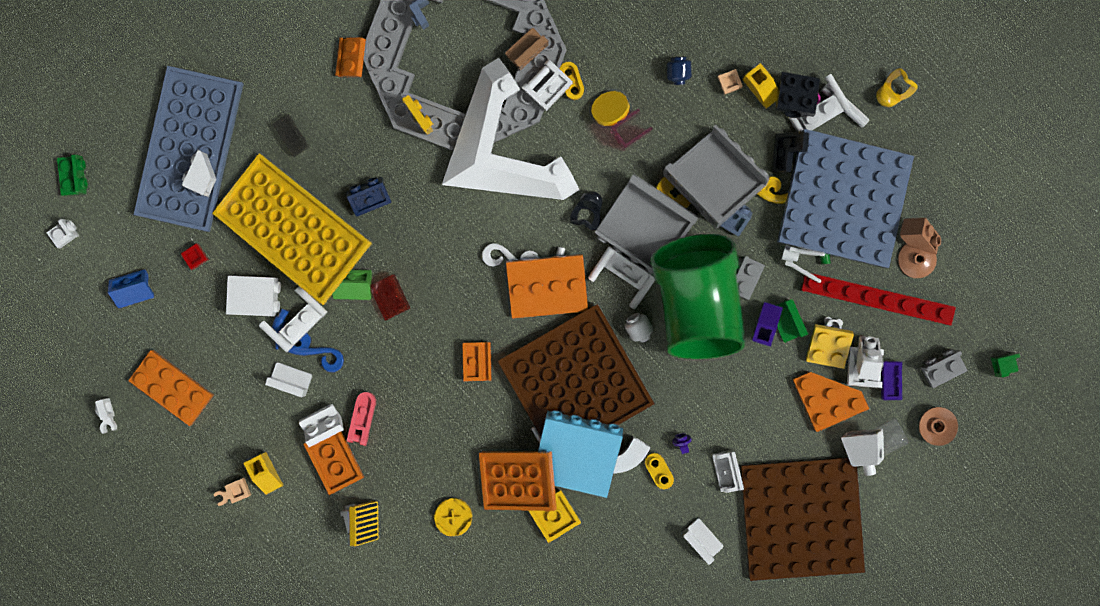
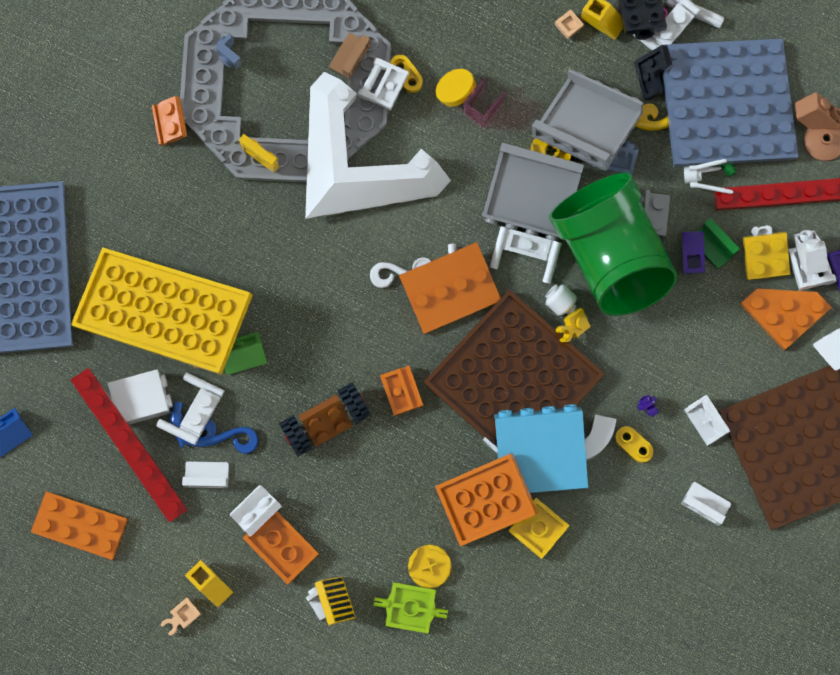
camera: 10 degrees left, 10 degrees down
white plate [95,398,117,434] -> none
red plate [181,243,209,270] -> none
white slope [182,150,217,197] -> none
clear smoke plate [273,114,310,157] -> none
dark blue bracket [347,177,392,217] -> none
coral plate [347,392,376,446] -> none
clear red plate [370,274,411,321] -> none
black piece [570,191,603,231] -> none
dark blue head [666,56,692,85] -> none
none -> red plate [70,368,188,522]
none -> plate [279,382,371,457]
none -> lime plate [373,582,448,634]
none -> yellow plate [556,308,590,342]

